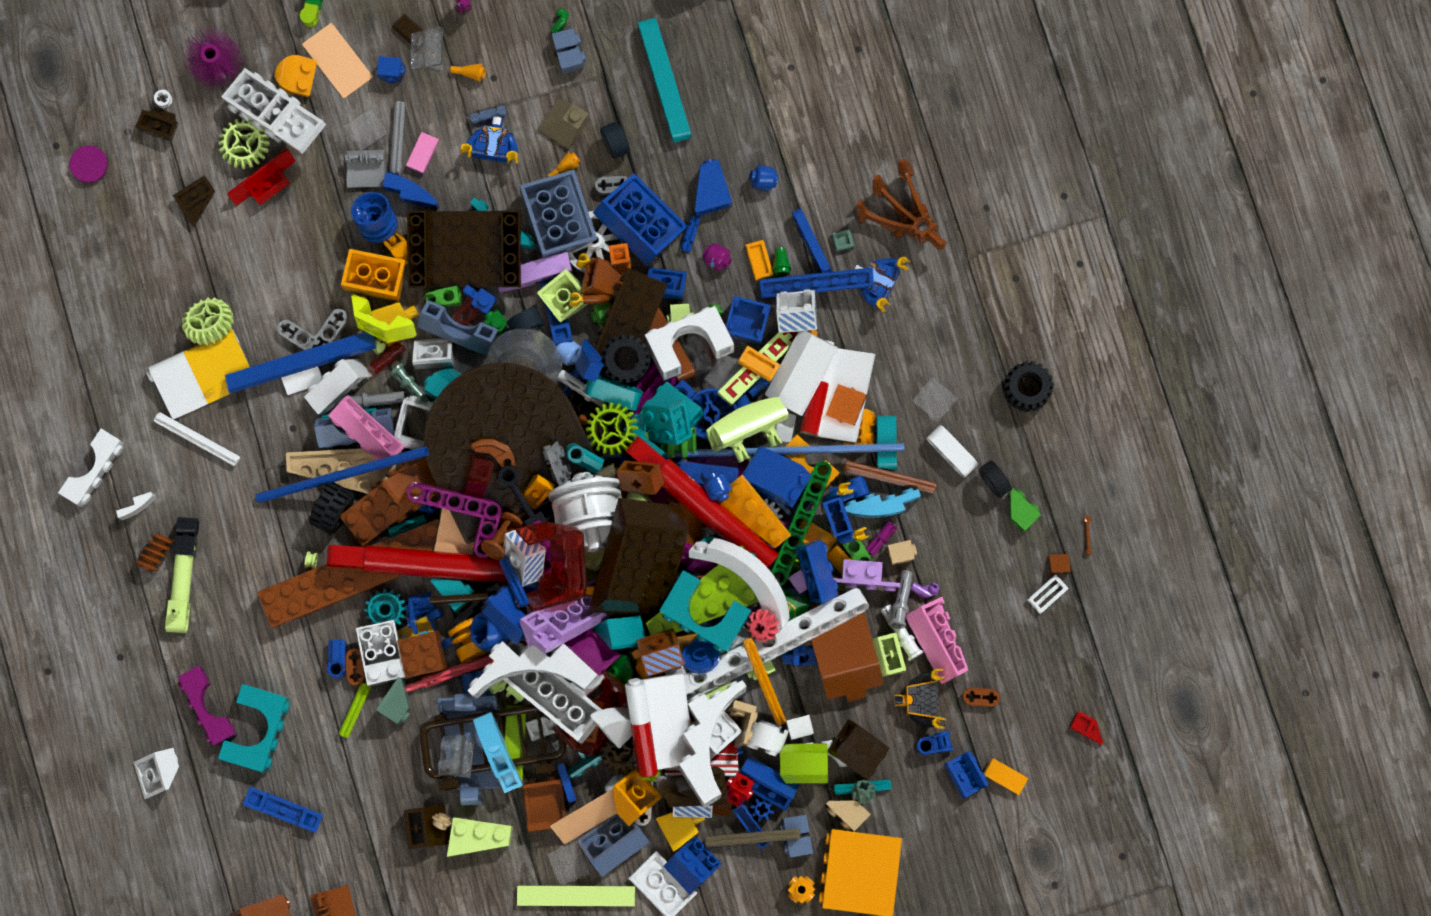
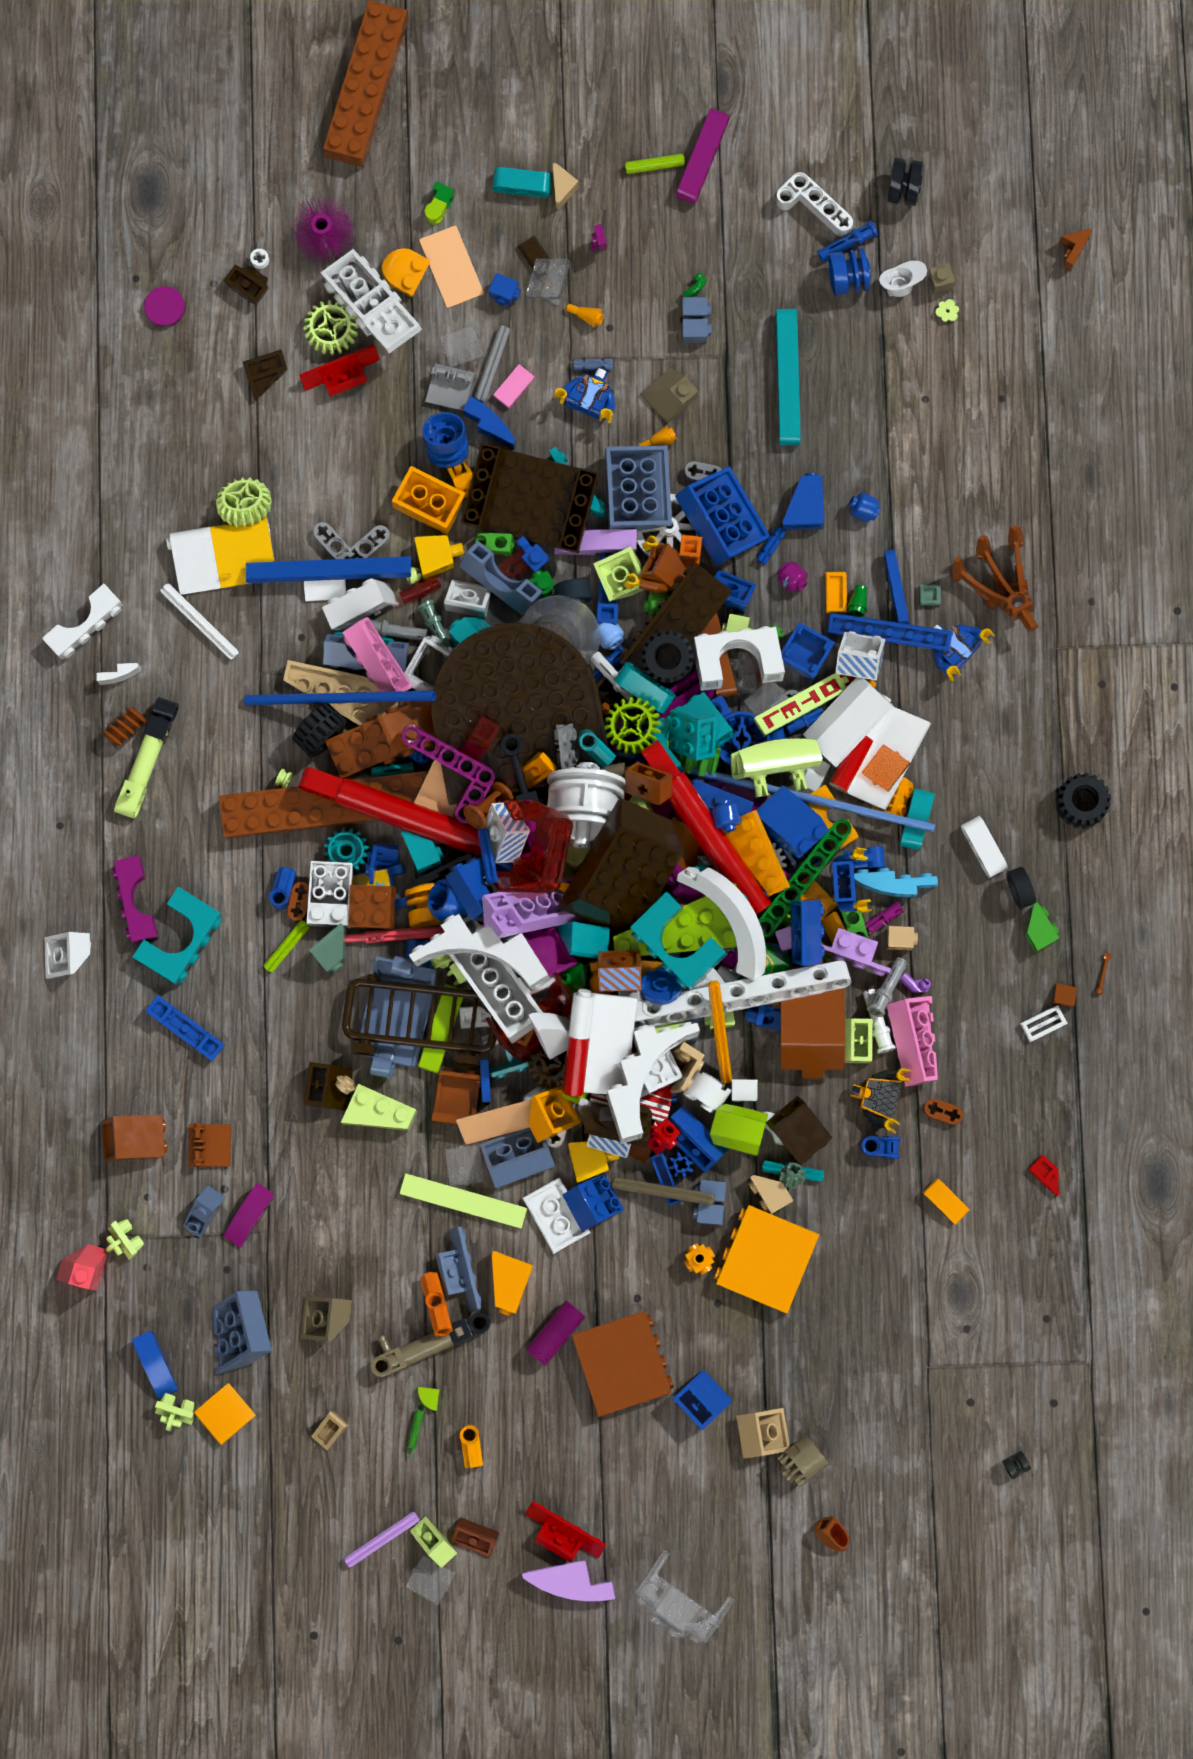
camera: 20 degrees right, 0 degrees up
neon yellow slope [351,294,417,343] -> none
dark brown piece [429,593,489,604] -> none
clear bracket [438,735,475,778] -> none
dark orange piece [471,439,515,467] -> none
medium azure slope [473,712,523,793] -> none
blue slope [574,339,603,382] -> none
black wheel [600,121,630,159] -> none
light orange tile [737,346,780,382] -> none
coral gear [746,609,780,643] -> none
dark orange axle [843,460,936,494] -> none
clear piece [912,377,958,423] -> none
blue bracket [944,751,988,799] -> none

